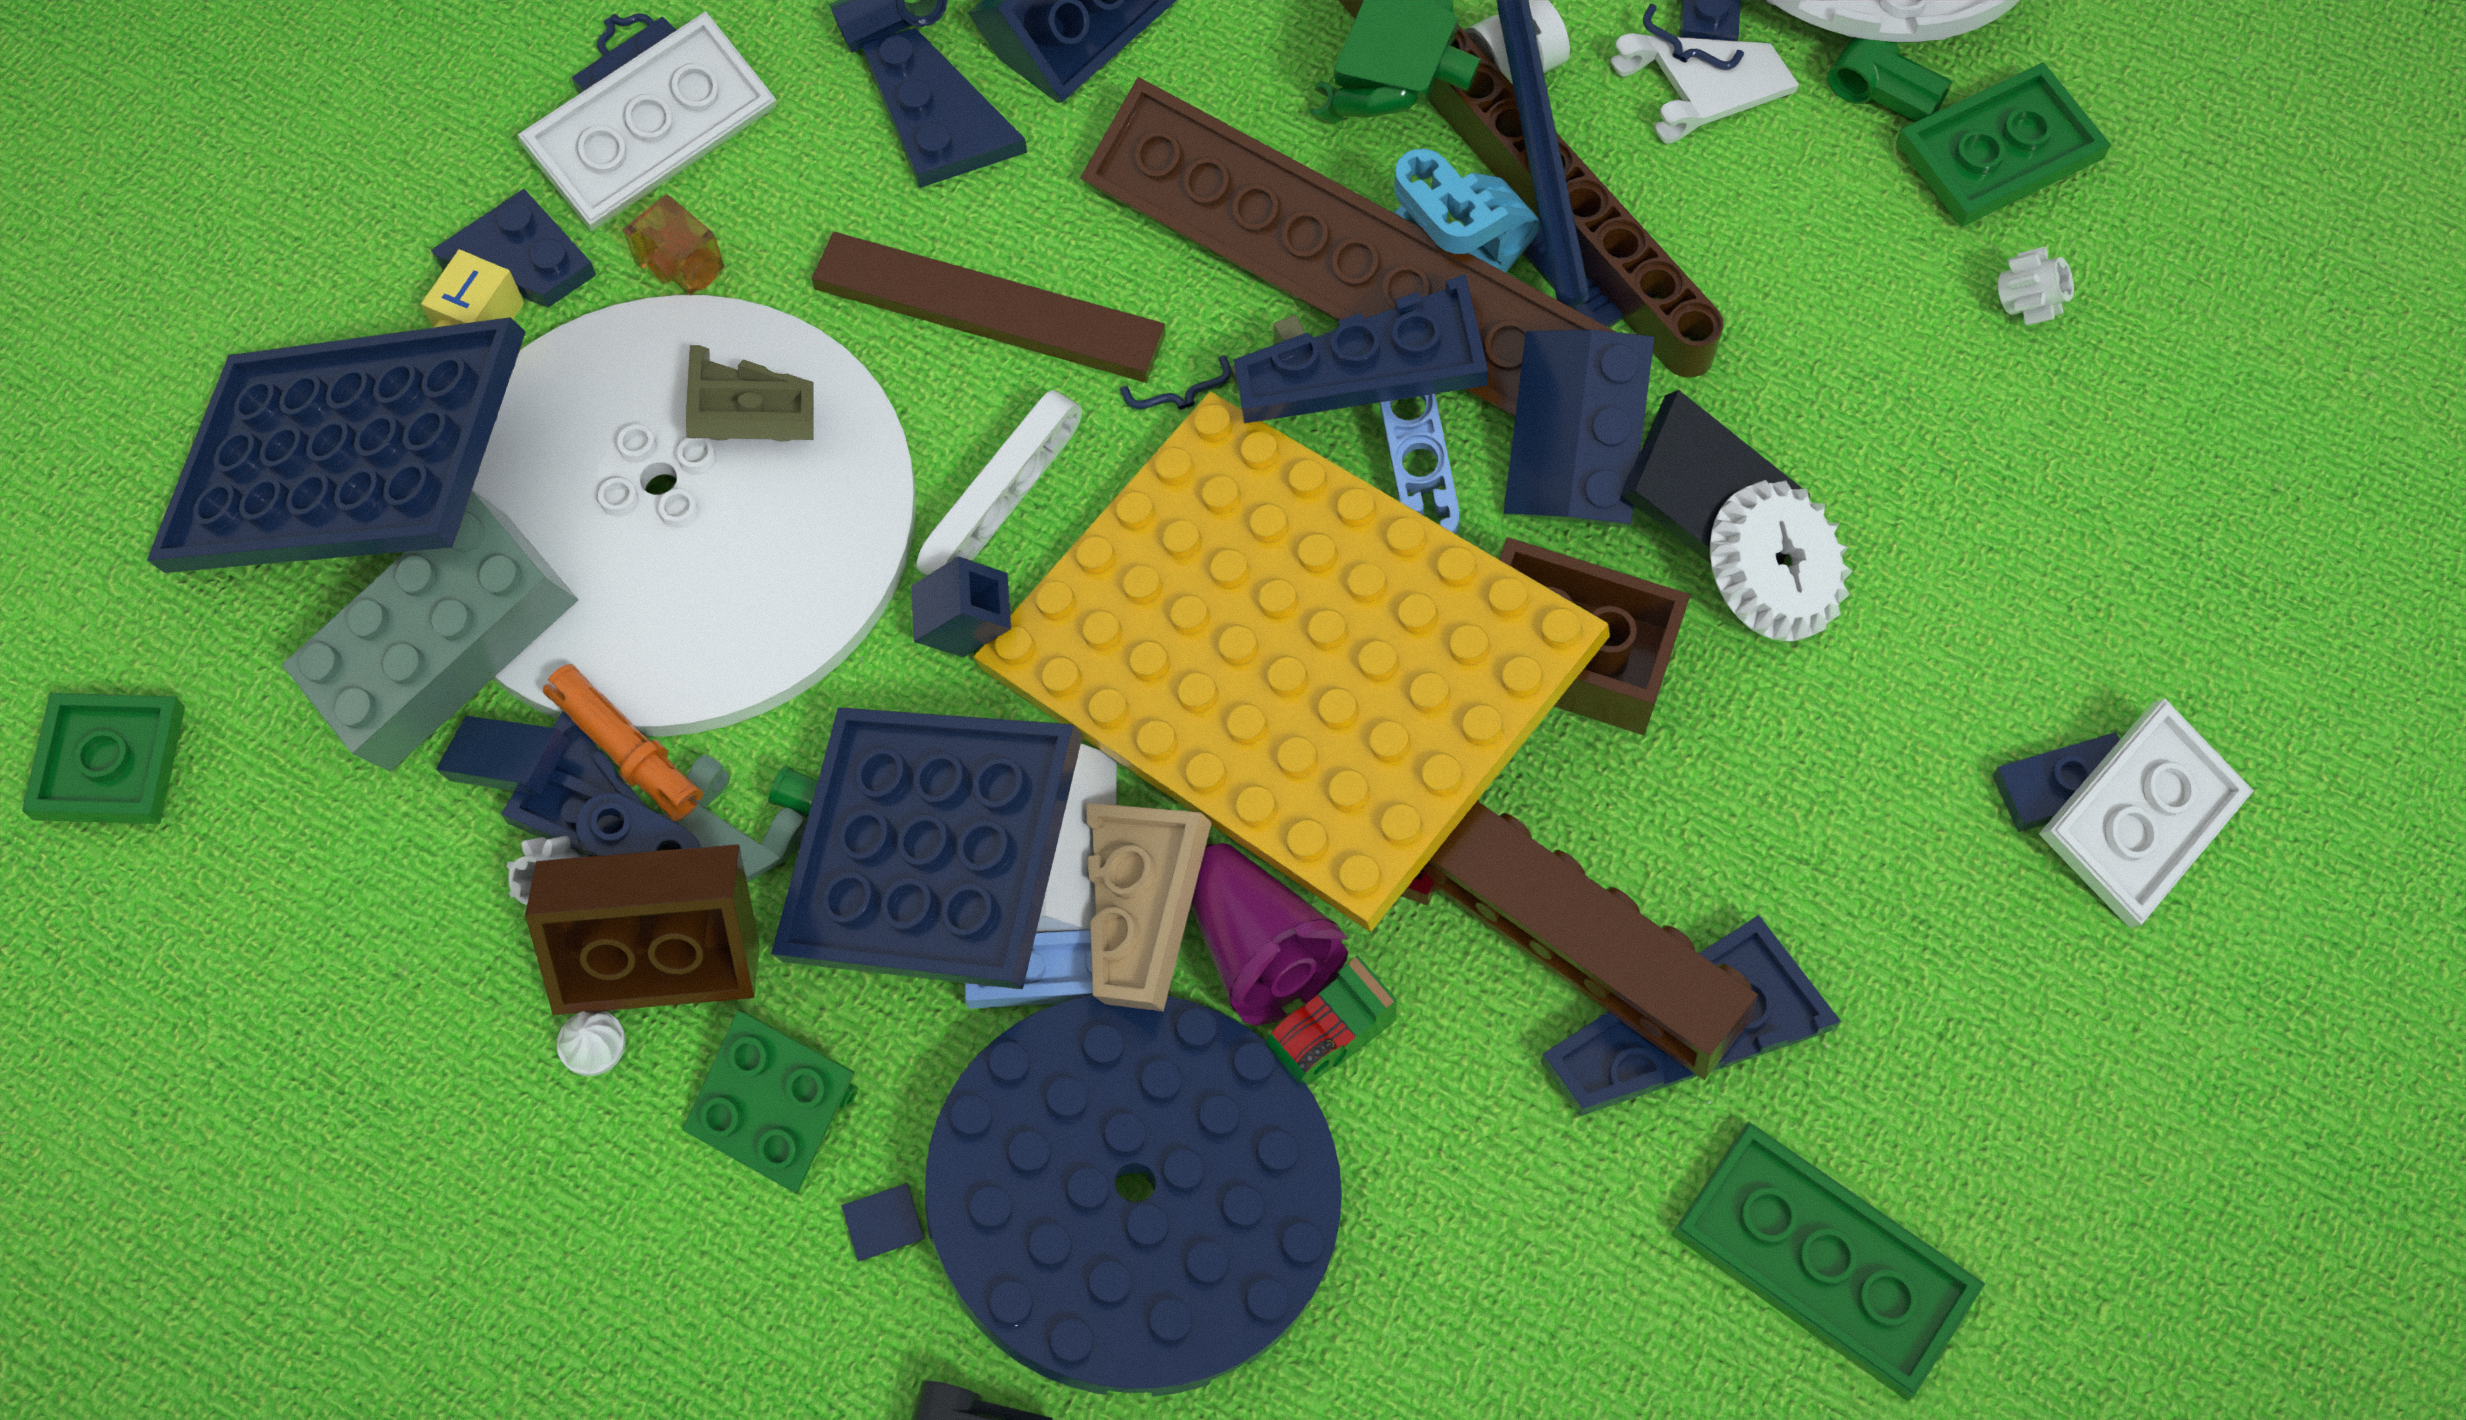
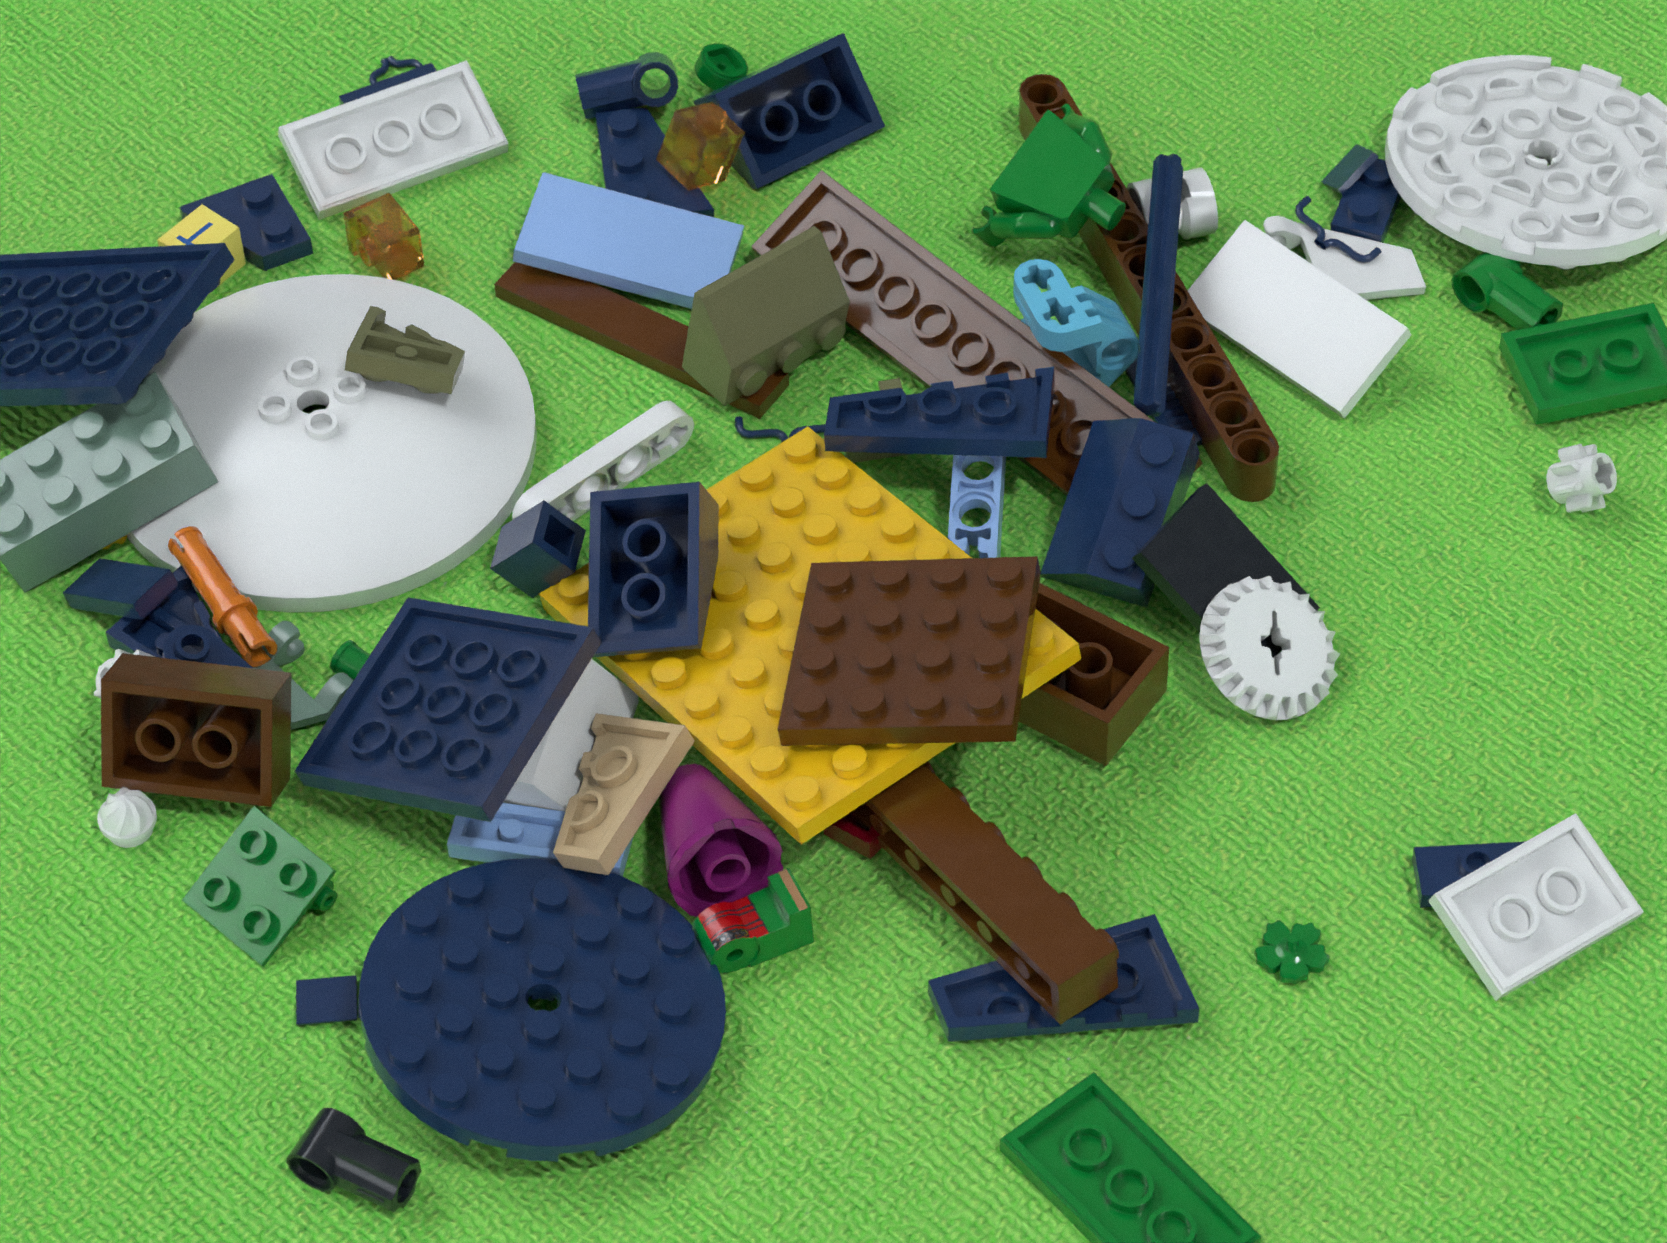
camera: 15 degrees right, 15 degrees down
none -> light blue tile [513,172,744,309]
none -> dark blue slope [588,482,719,657]
none -> clear orange brick [656,102,745,191]
none -> olive slope [682,226,850,406]
none -> reddish brown plate [777,556,1041,746]
none -> white tile [1188,220,1411,419]
none -> green plant [1255,920,1330,984]

